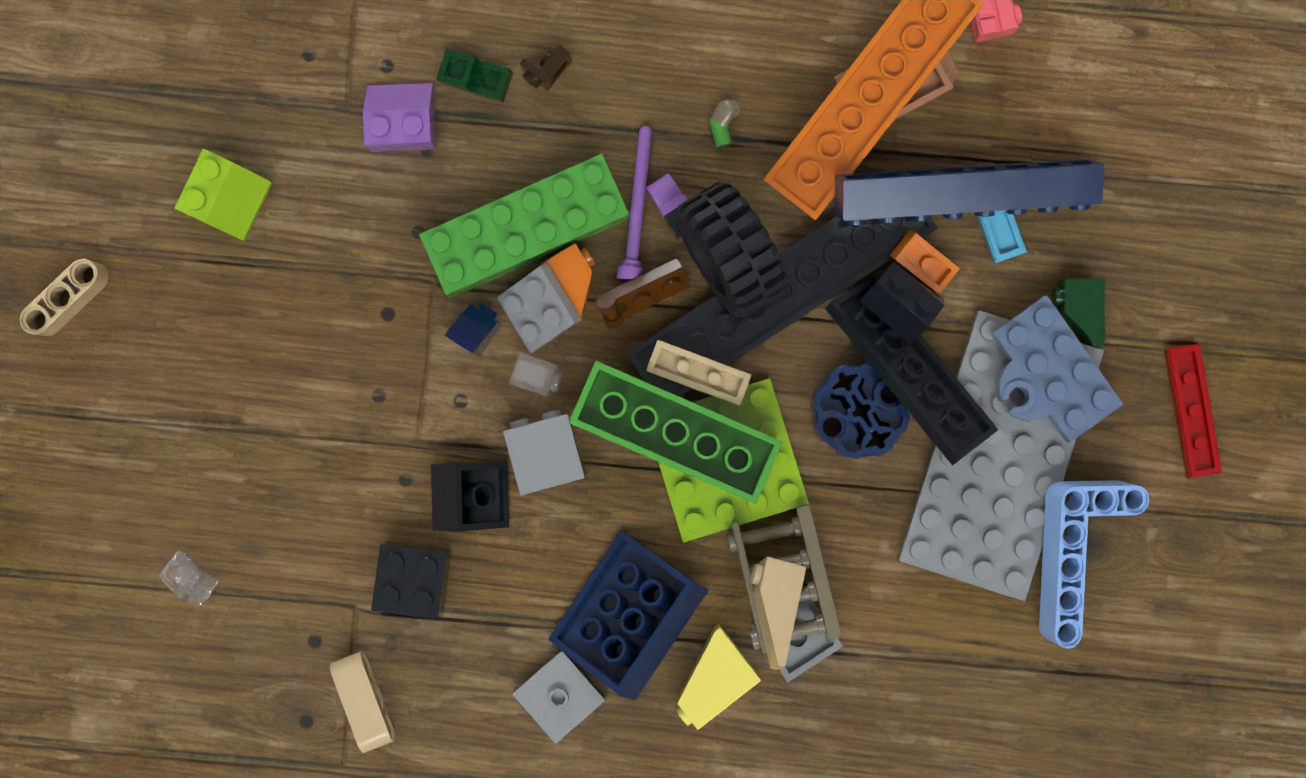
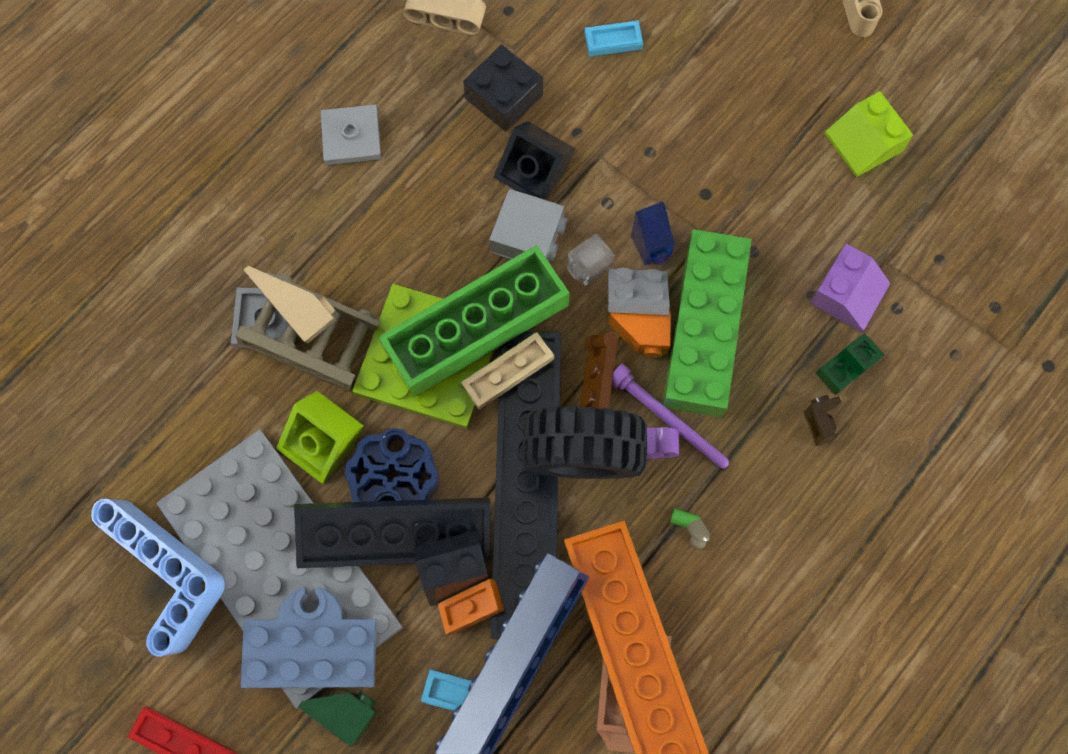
camera: 125 degrees right, 15 degrees down
dark blue slope [548,530,709,700] -> none
light yellow slope [676,624,761,730] -> none
none -> lime slope [276,391,364,484]
none -> medium azure tile [584,20,643,57]

